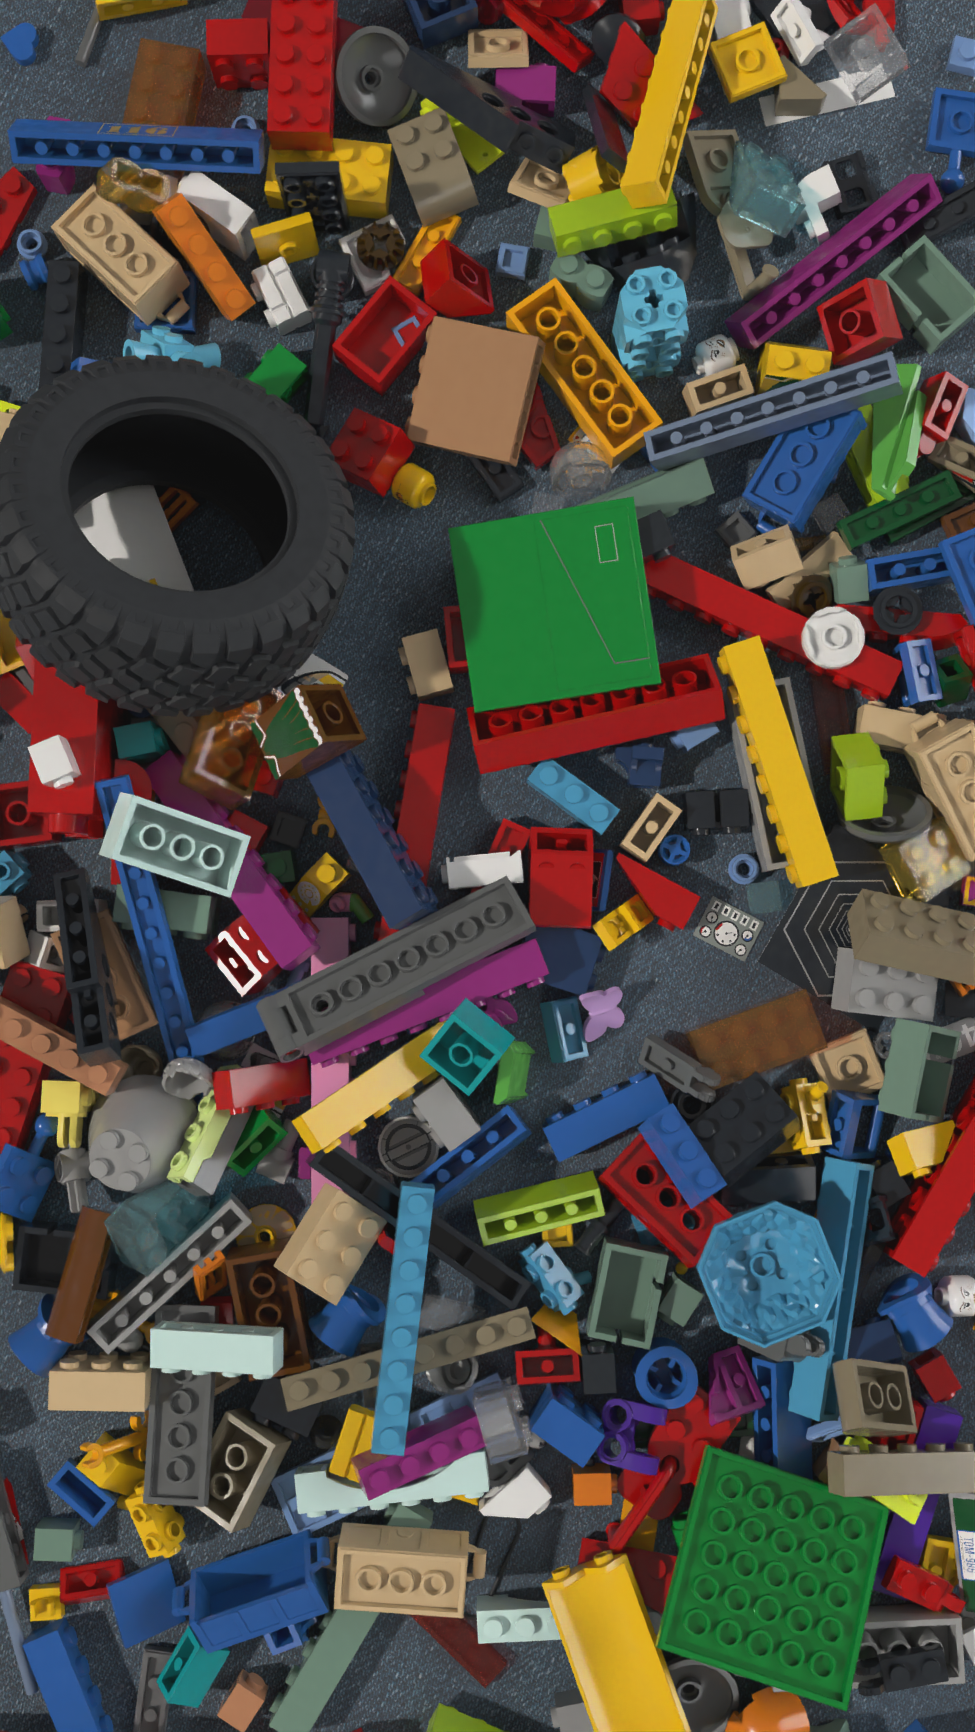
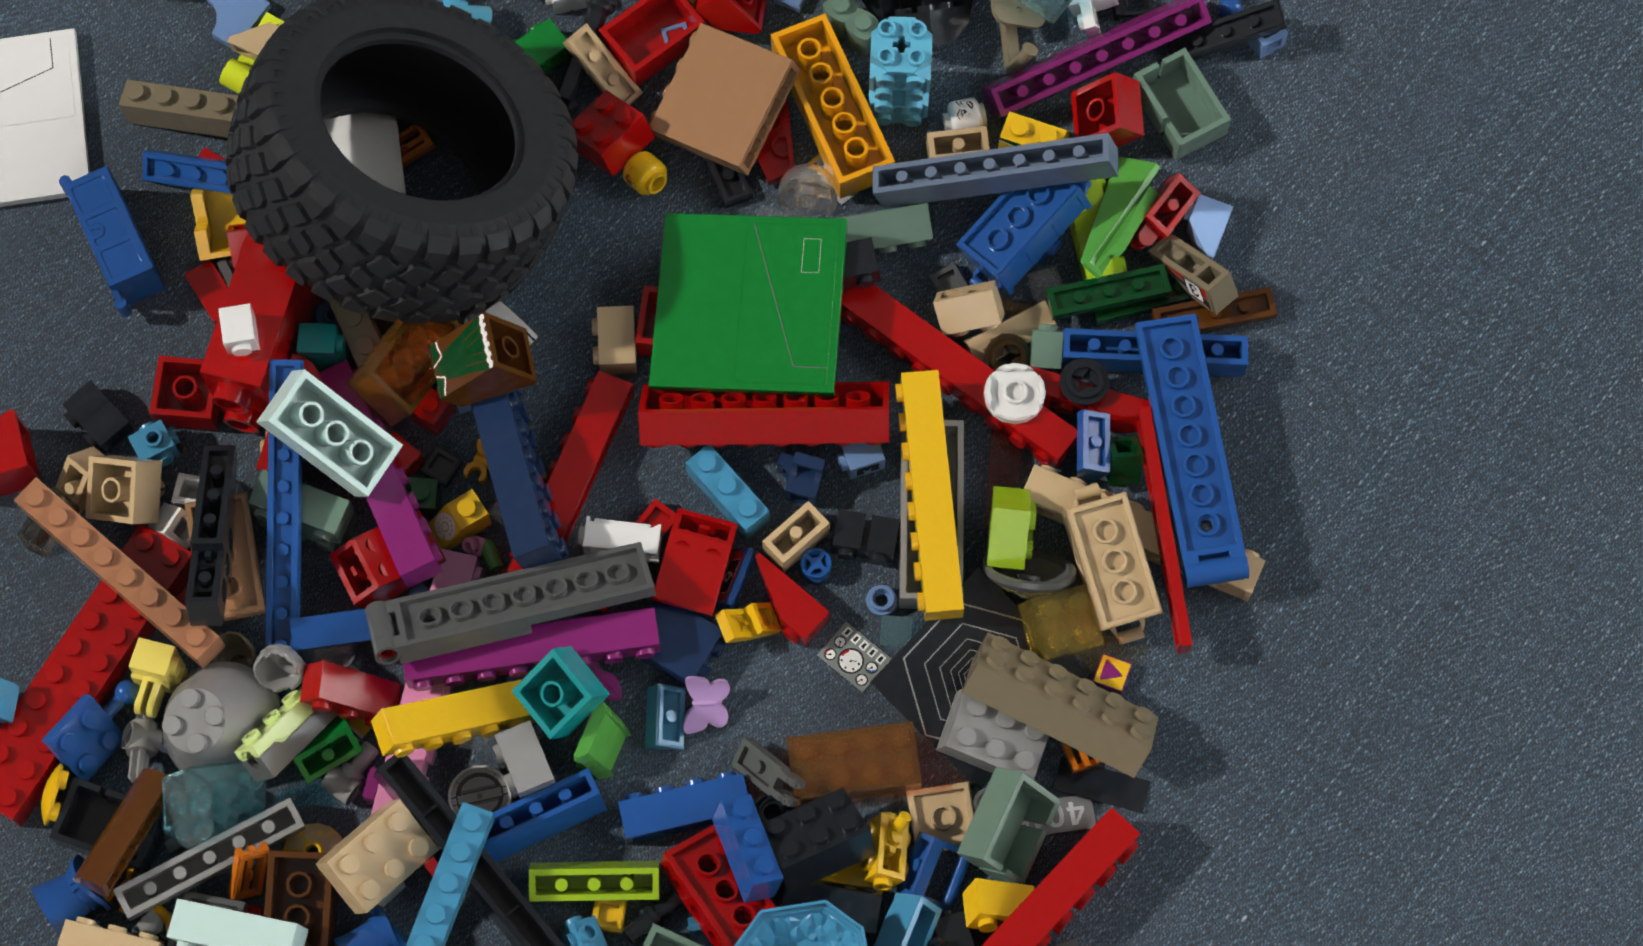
camera: 10 degrees right, 15 degrees down
none -> tan tile [563,23,643,105]

